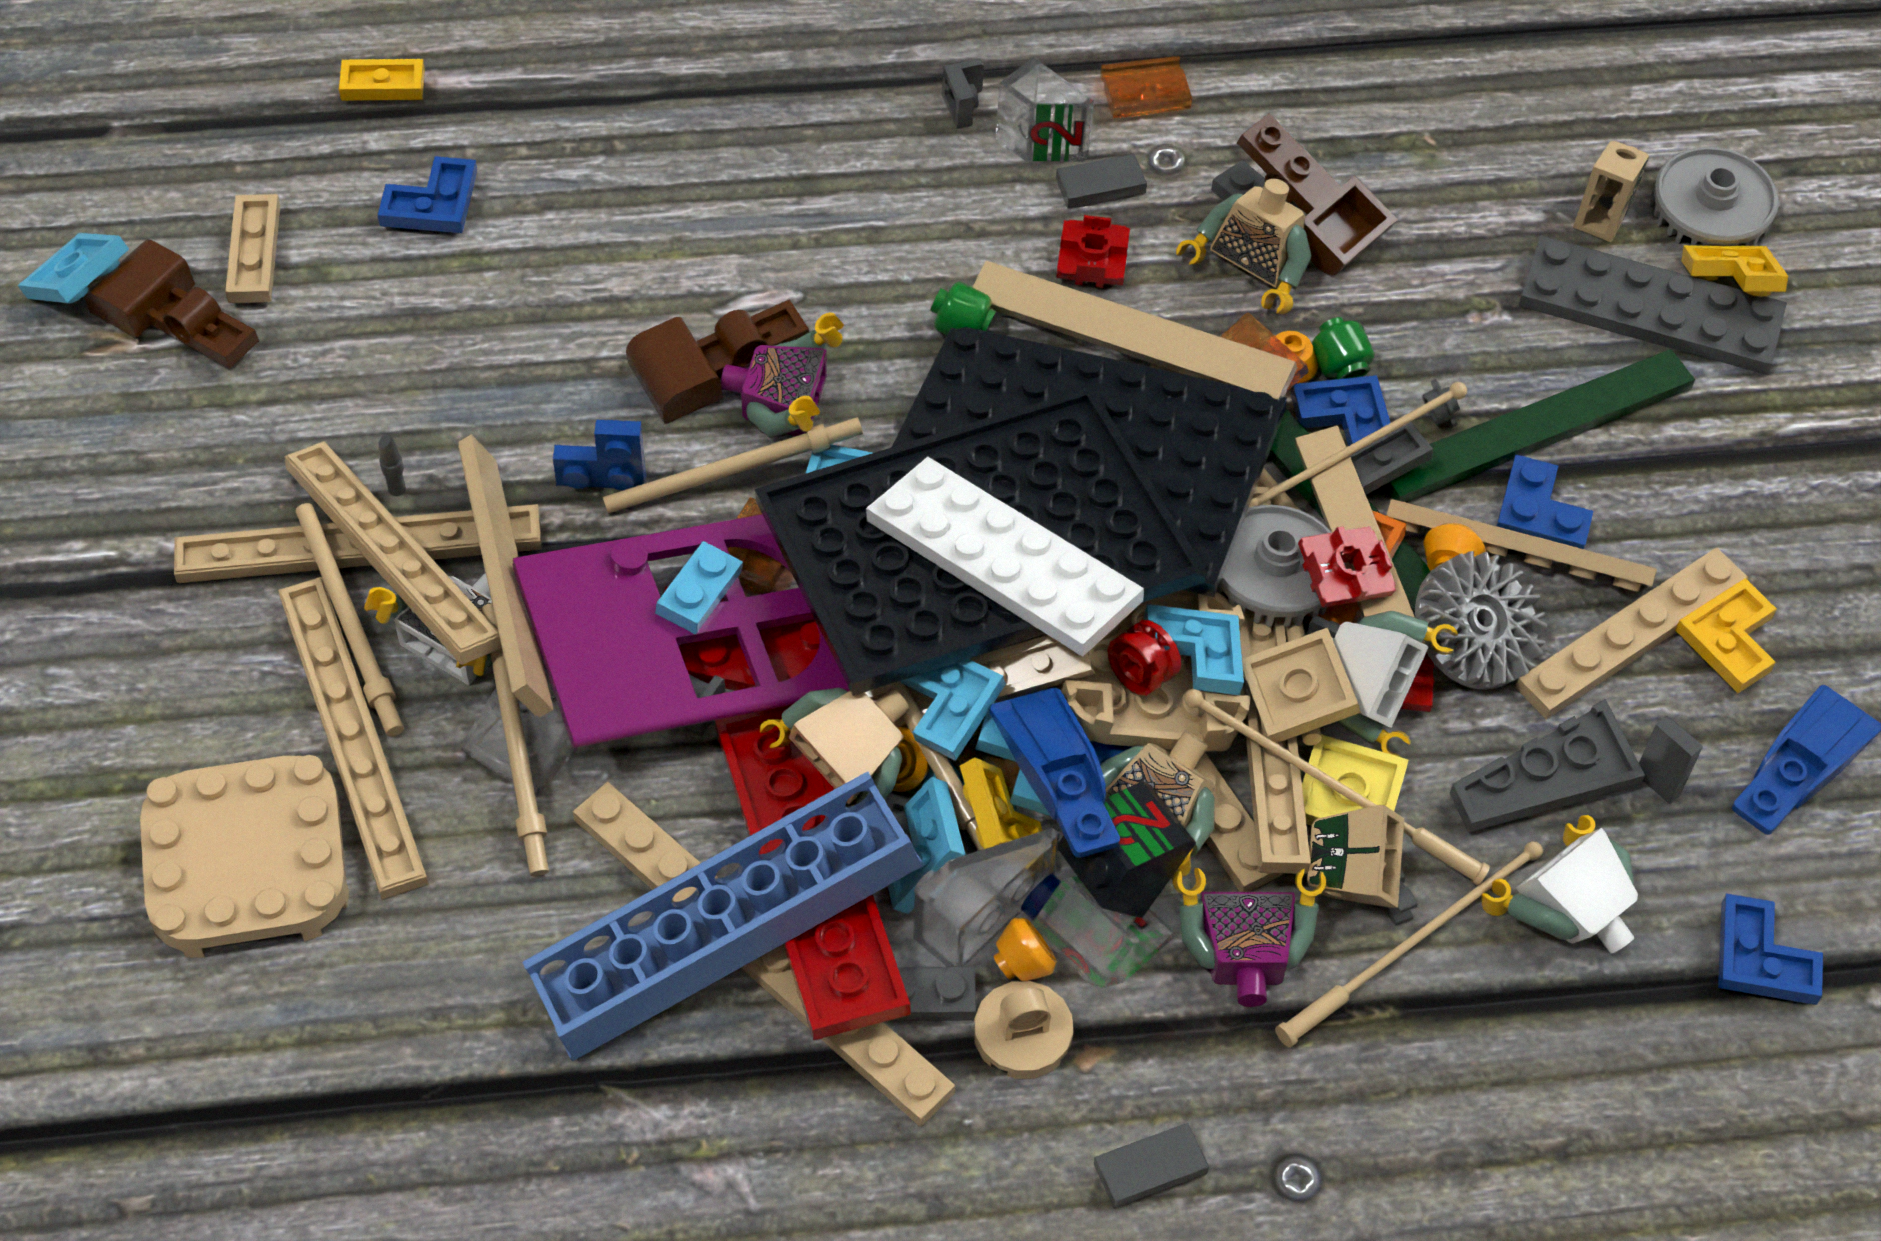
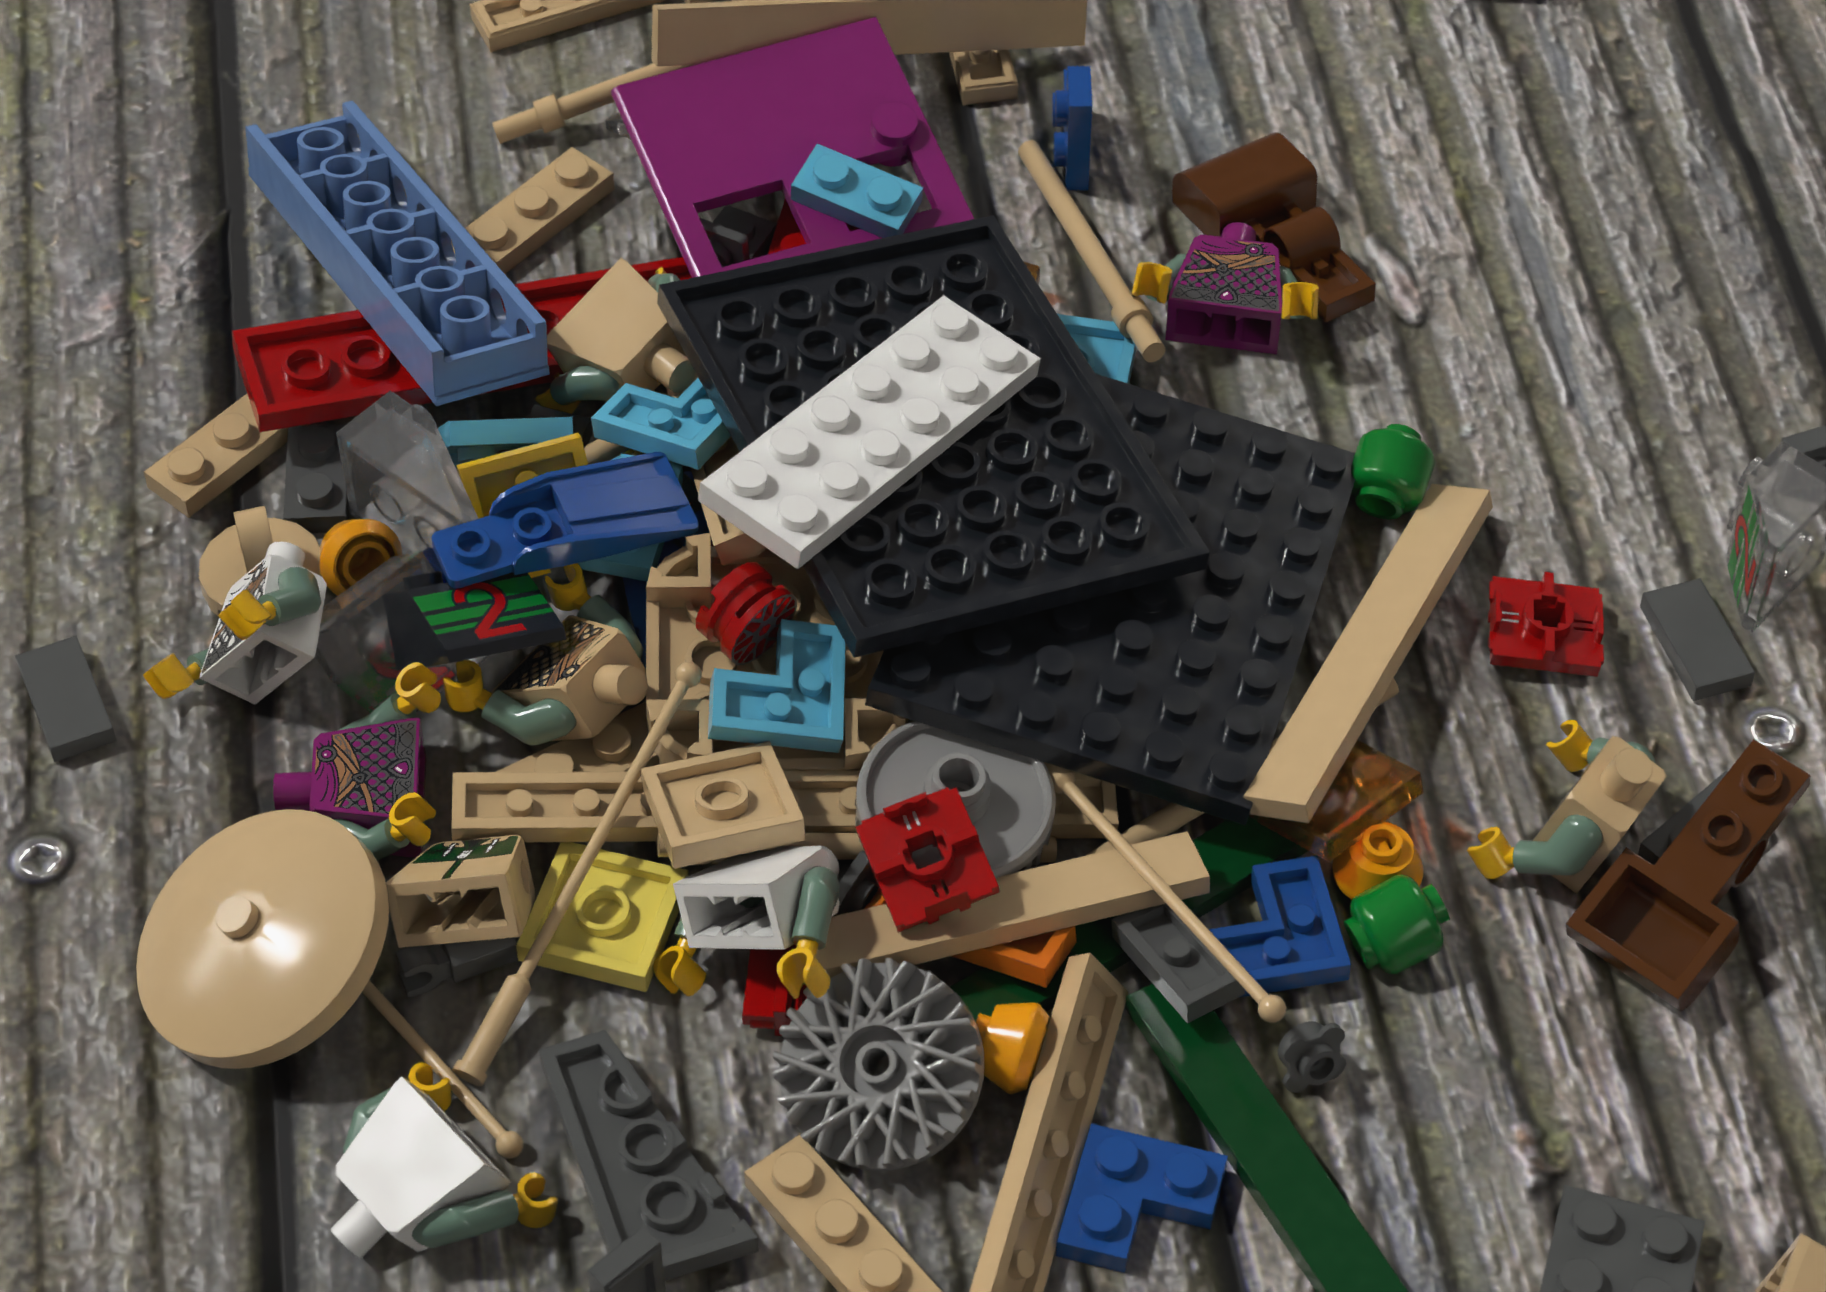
camera: 90 degrees right, 5 degrees down
none -> tan dish [136,809,389,1069]
none -> torso [143,542,327,704]

